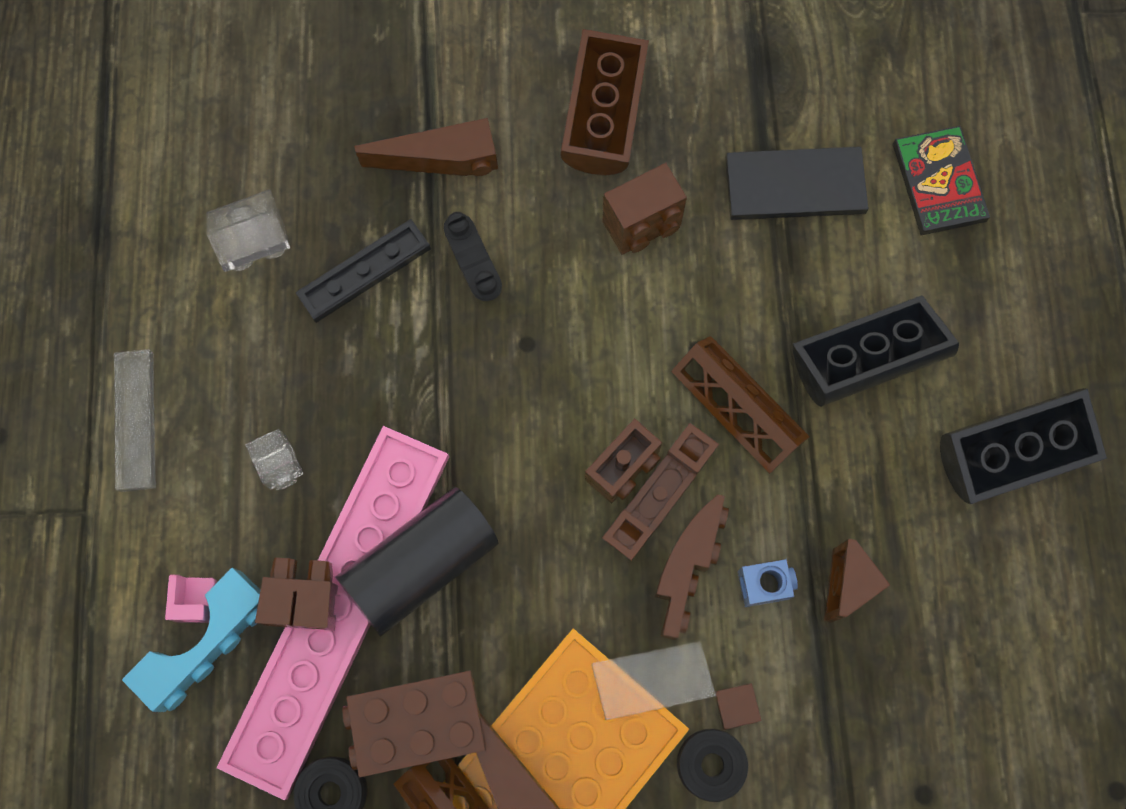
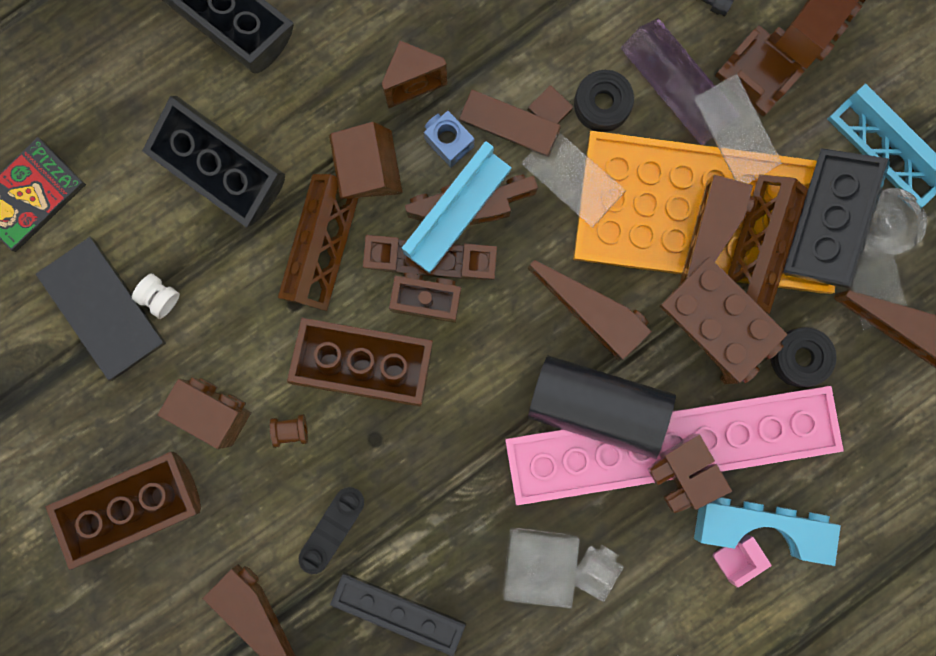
camera: 130 degrees left, 10 degrees up
none -> white wheel [132,273,180,319]
none -> reddish brown bush [270,414,308,448]
none -> reddish brown brick [287,318,433,407]
none -> reddish brown slope [329,122,403,199]
none -> medium azure fence [402,141,512,274]
none -> reddish brown tile [459,90,561,157]
none -> clear brick [502,527,580,609]
none -> reddish brown slope [528,260,652,361]

